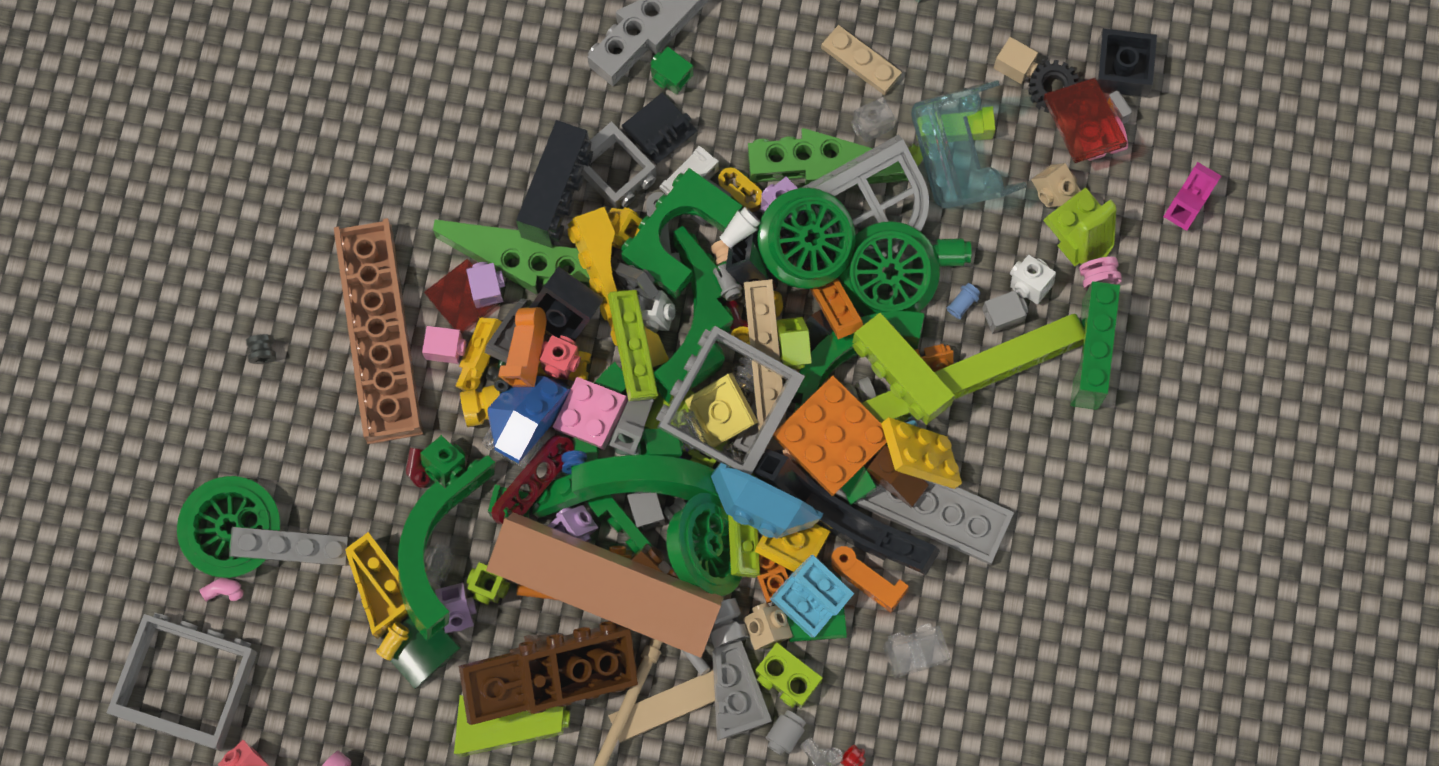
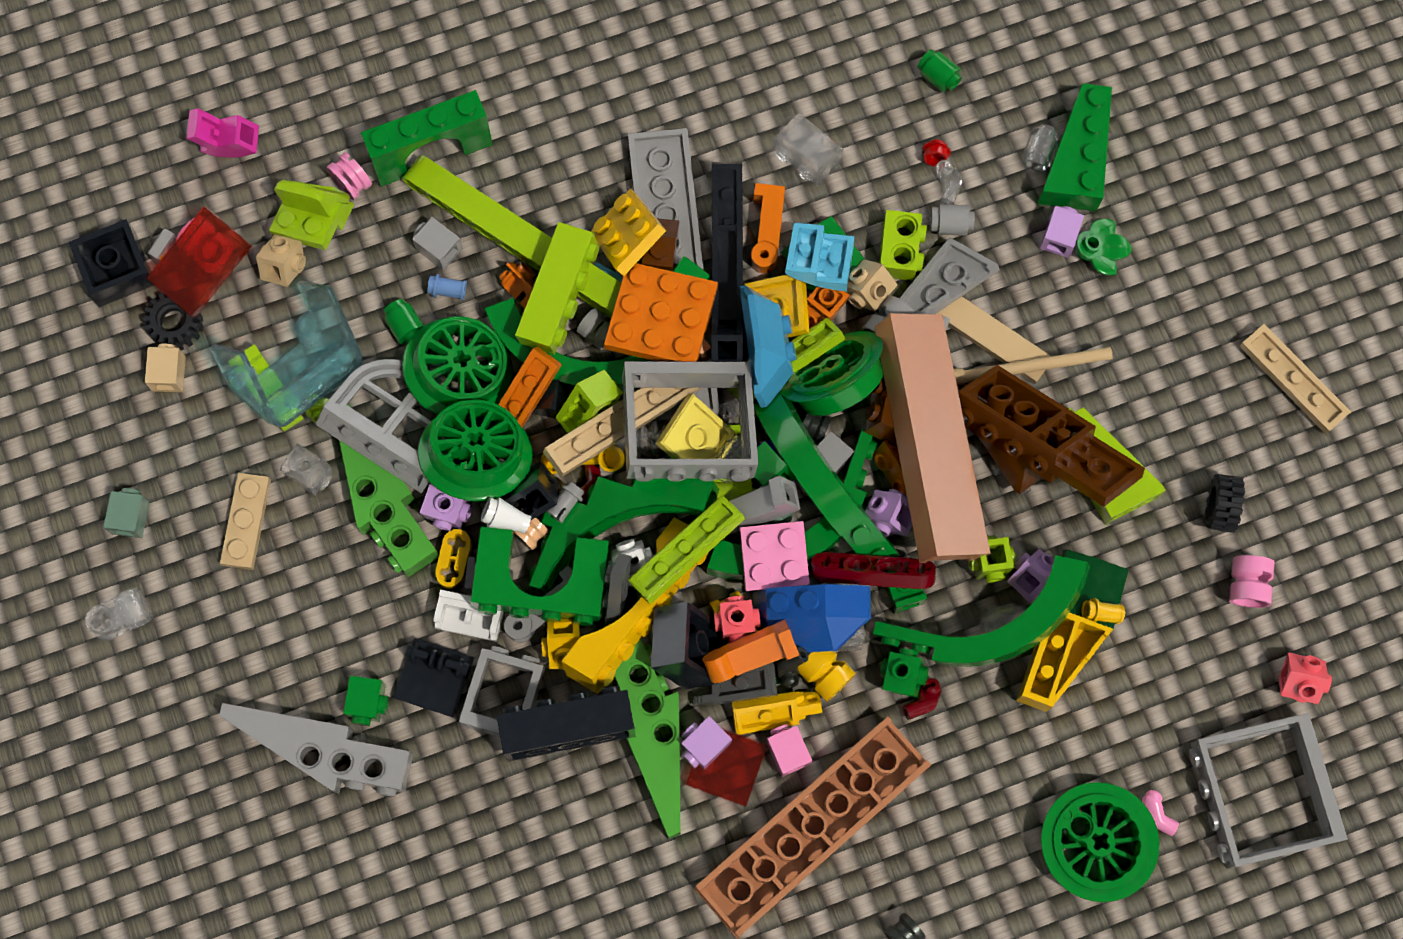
camera: 125 degrees left, 0 degrees up
light grey plate [229,527,348,566] -> none
blue bush [561,451,587,475] -> none
white brick [1010,255,1056,305] -> none

